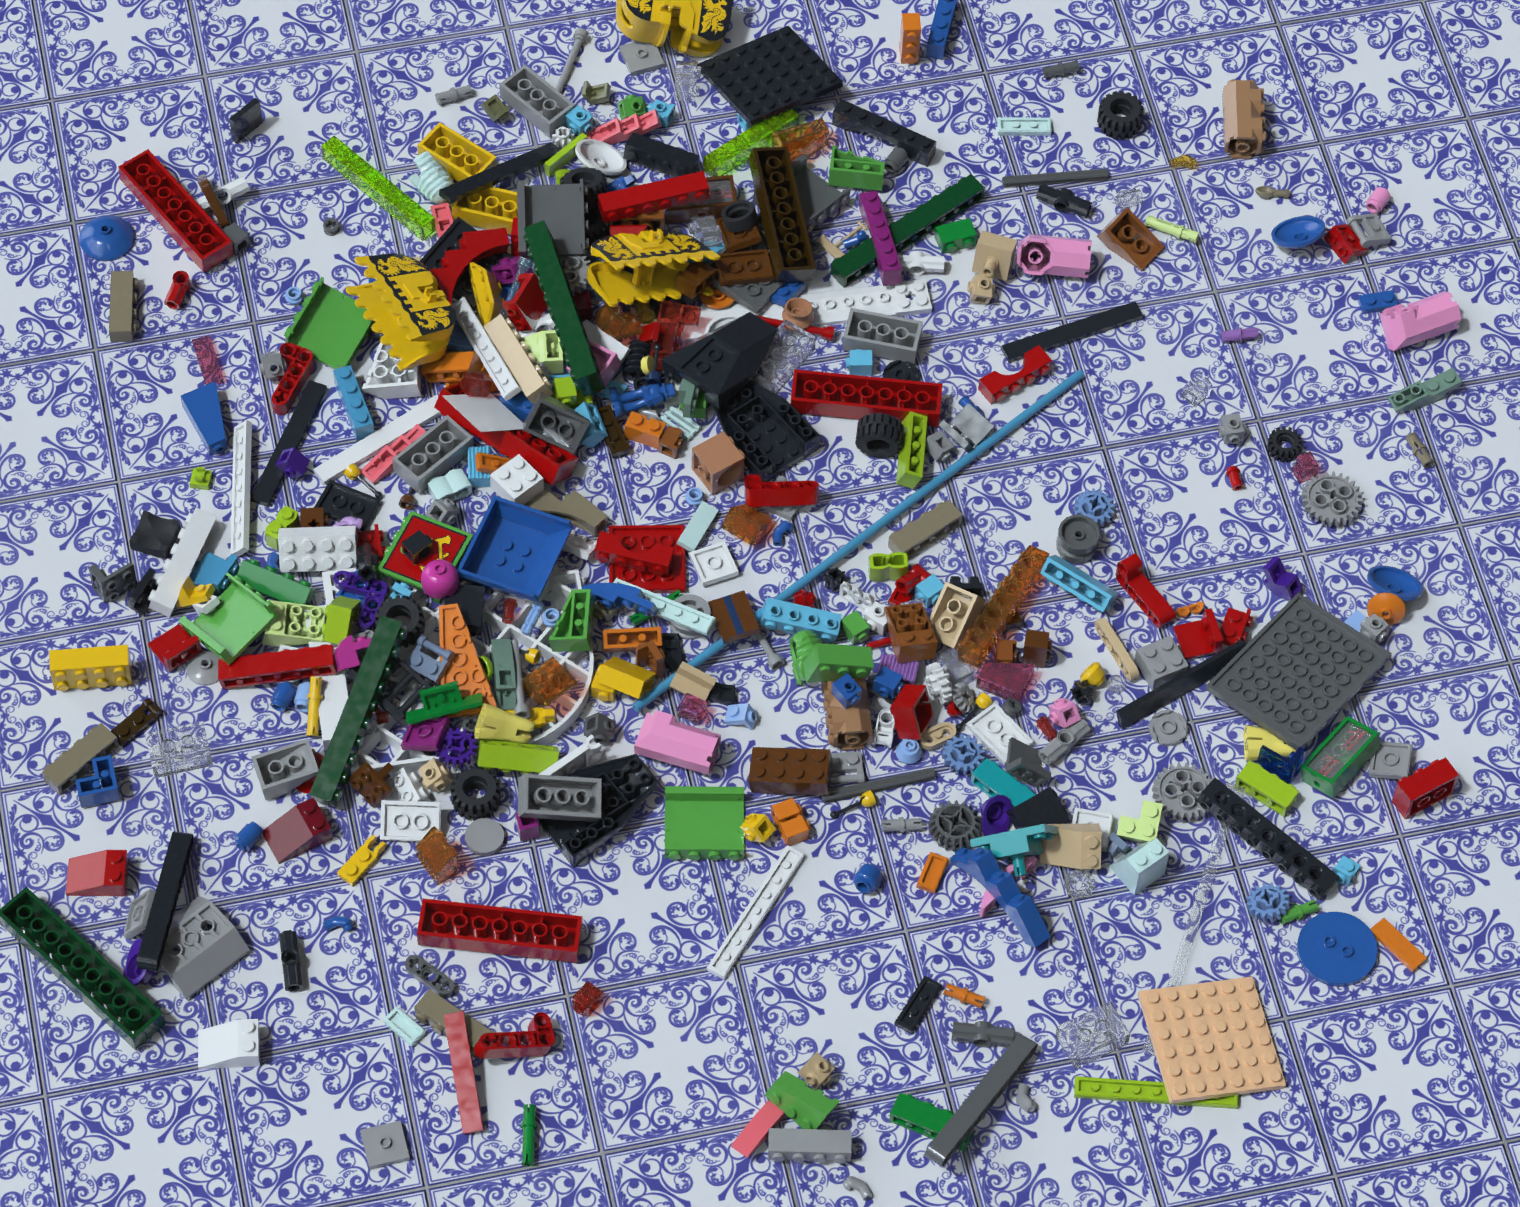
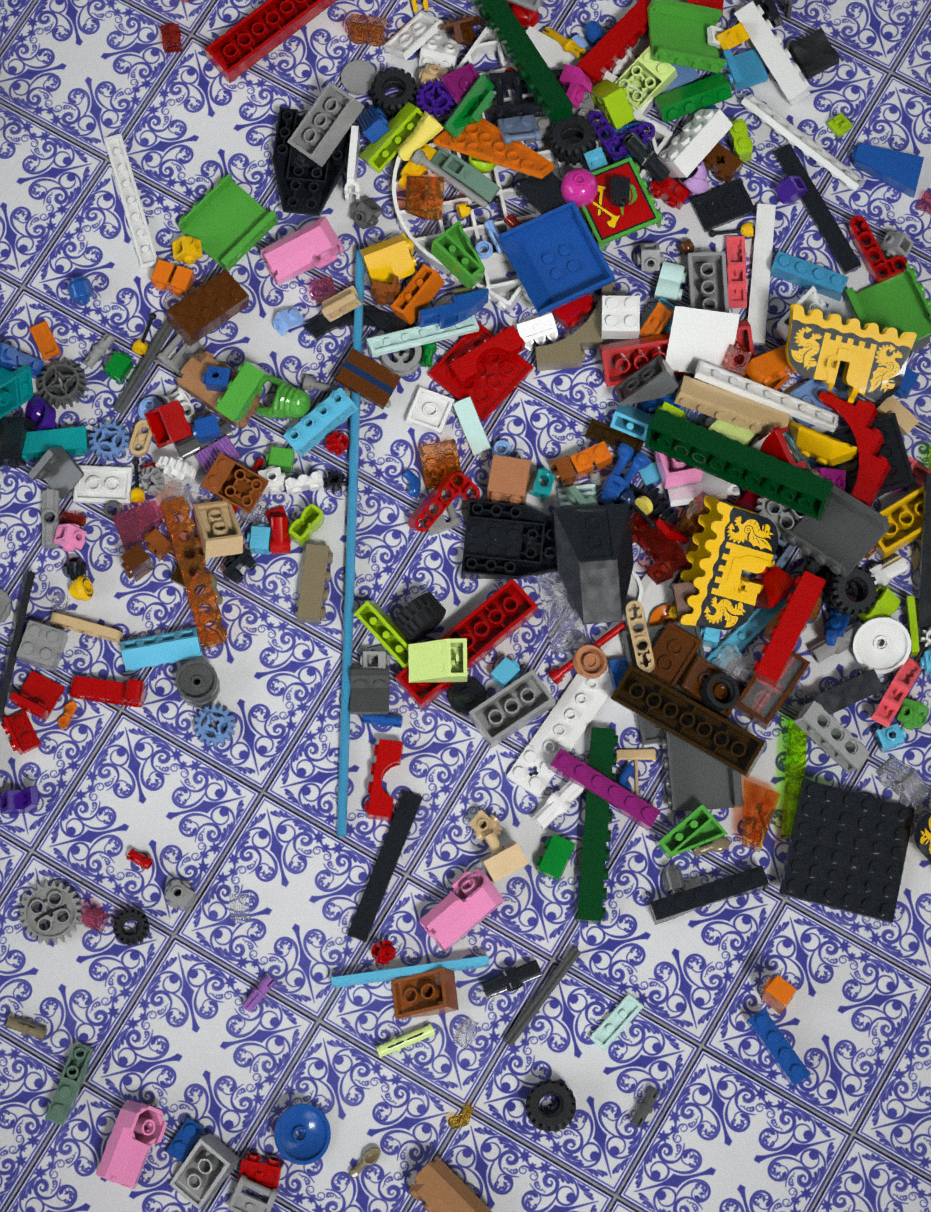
camera: 140 degrees right, 15 degrees up
none -> green brick [104,351,134,385]
none -> light grey slope [169,1133,241,1210]
none -> medium azure tile [331,955,490,988]
none -> blue brick [356,105,390,144]
none -> red gear [371,940,396,964]
none -> yellowish green slope [408,638,467,683]
none -> teal brick [526,468,556,499]
none -> tan beam [626,601,655,673]
none -> light grey brick [793,700,870,773]

